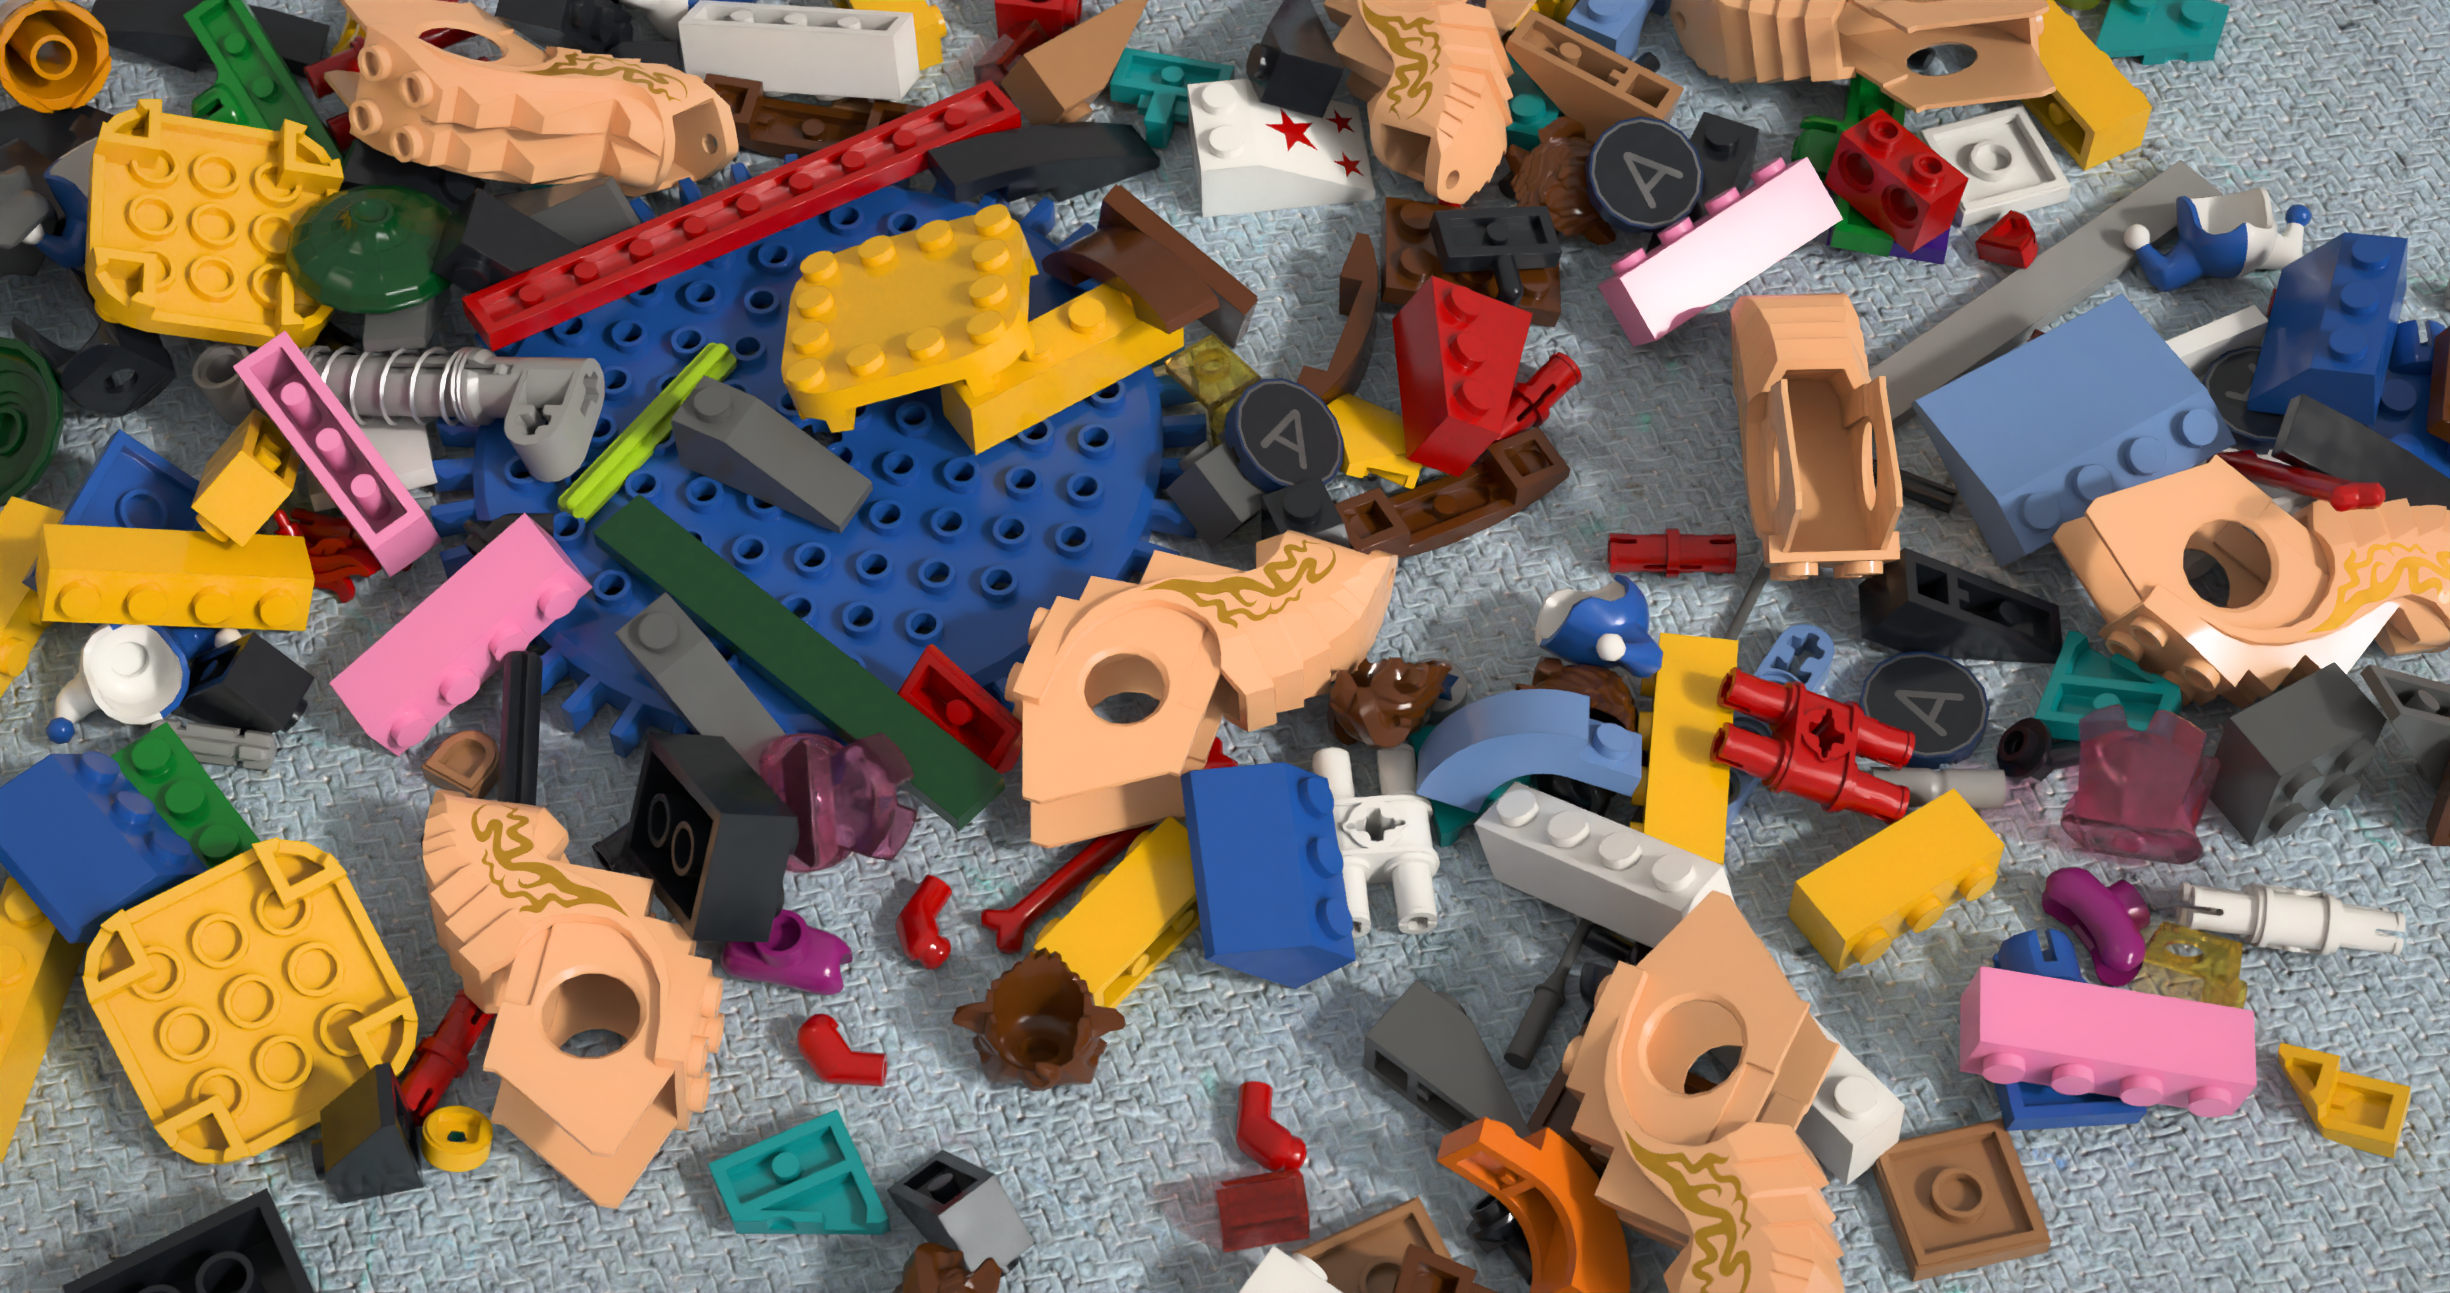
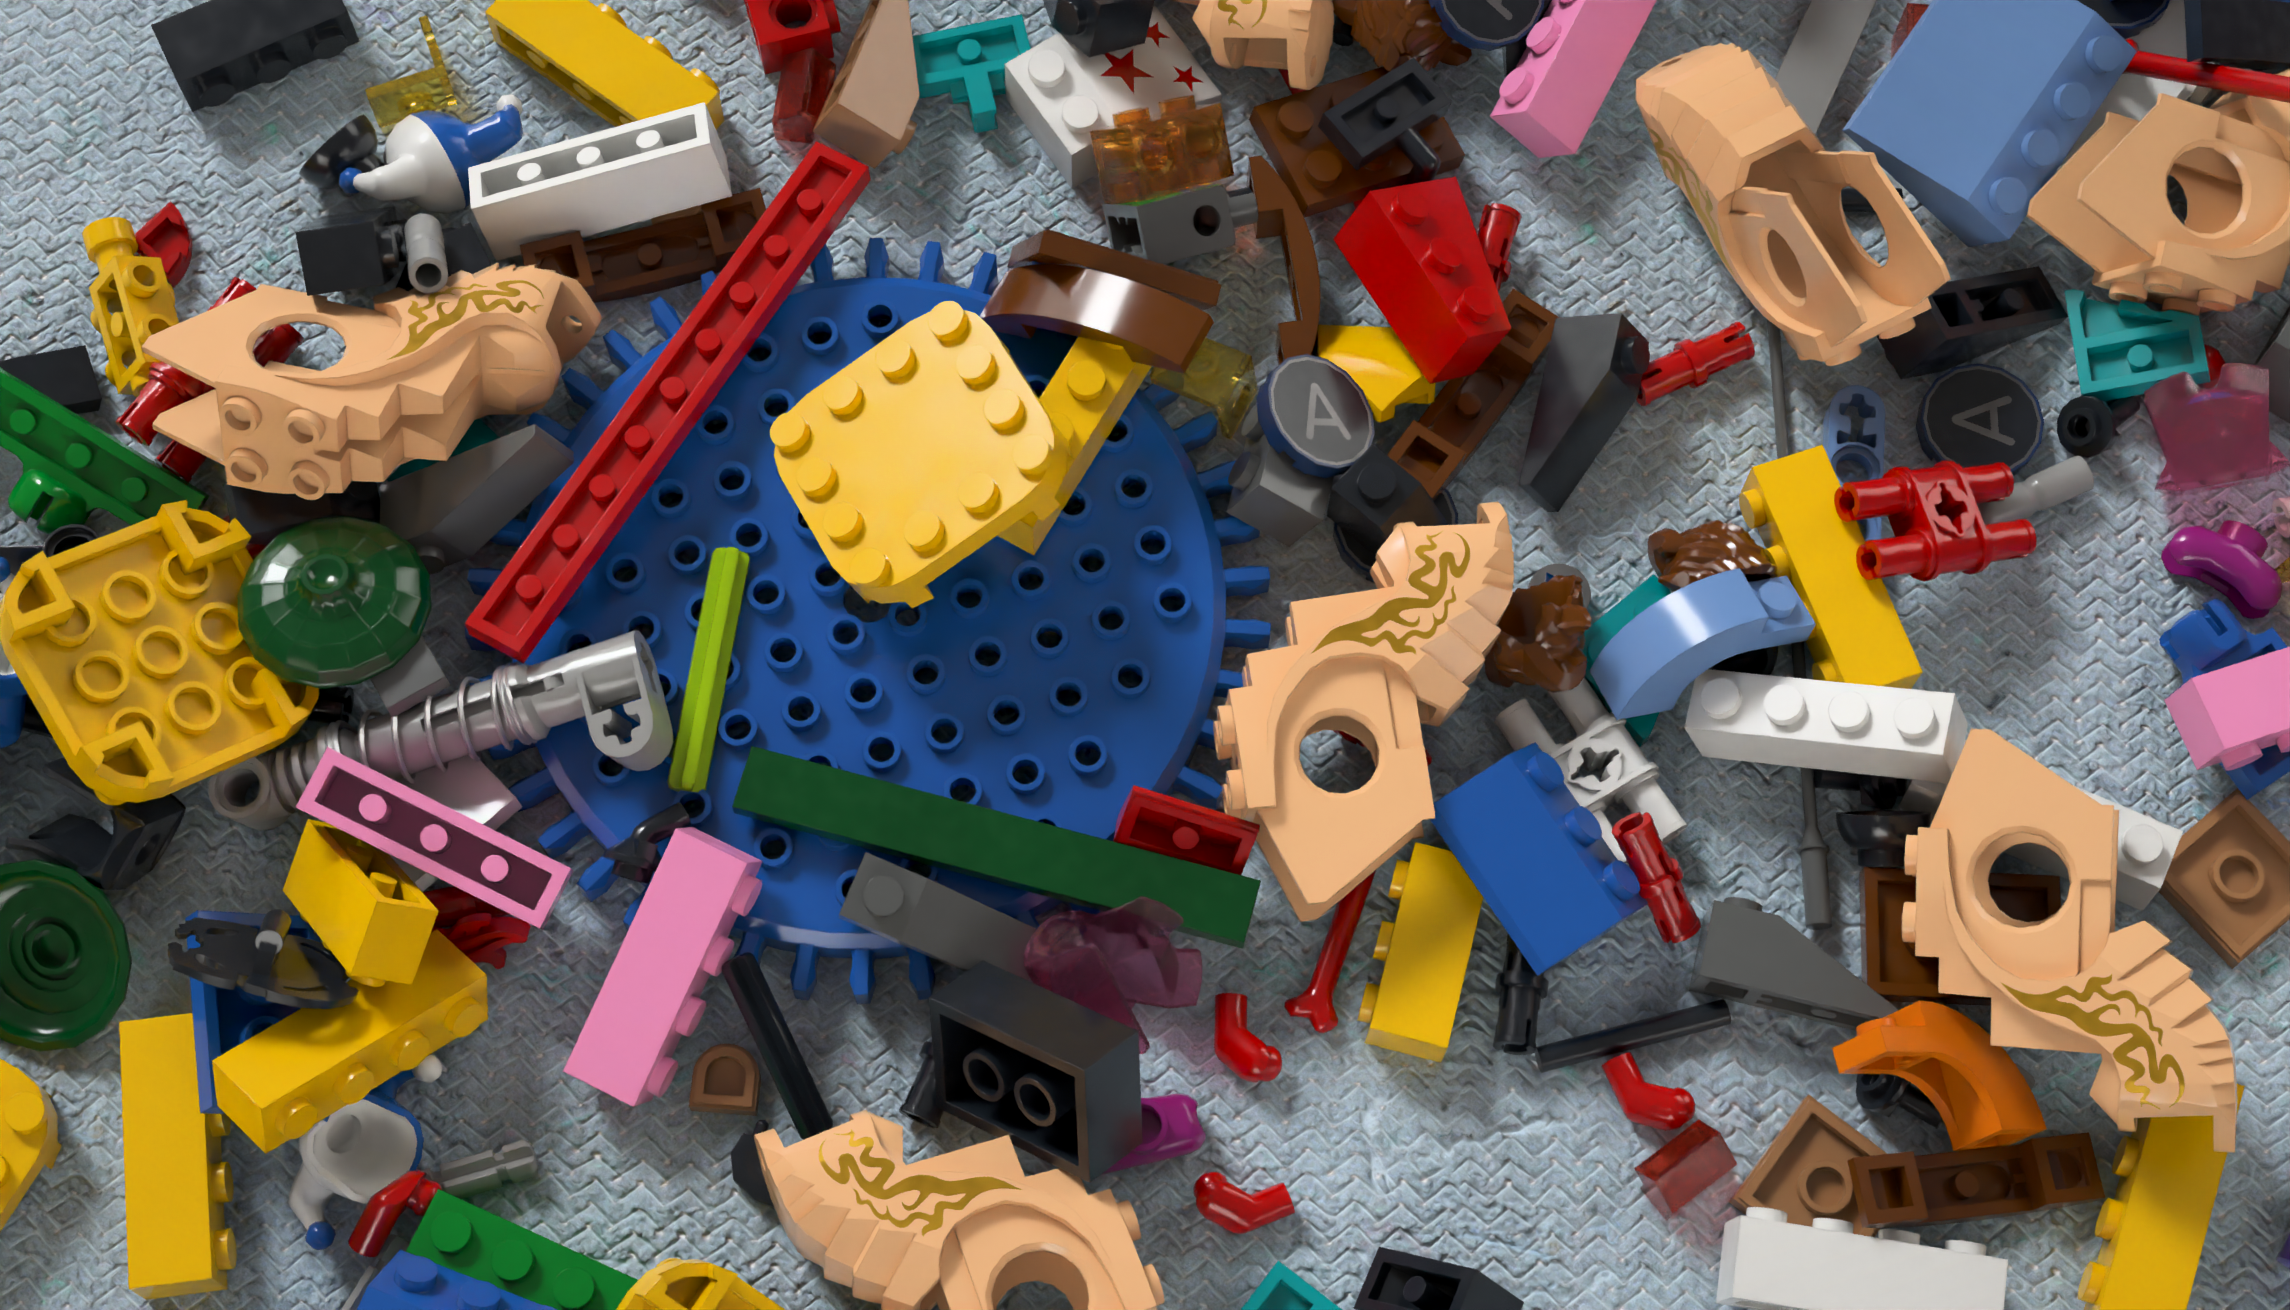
camera: 30 degrees left, 15 degrees up
black slope [171,632,315,735] -> none
black slope [431,188,581,294] -> none
dark grey slope [670,375,873,534] -> none
black slope [928,122,1160,204] -> none
reddish brown hair [951,948,1126,1091] -> none
blue piece [1535,574,1663,678] -> none
yellow brick [1787,788,2005,974] -> none
none -> black shield [167,909,359,1009]
none -> red arm [348,1170,442,1257]
none -> light grey piece [404,214,448,293]
none -> clear orange brick [1090,95,1234,204]
none -> dark grey torso [1102,182,1258,264]
none -> black pin [1493,934,1549,1055]
none -> black slope [1519,313,1650,512]
none -> black bar [1535,999,1731,1073]
none -> red pin [1612,812,1701,943]

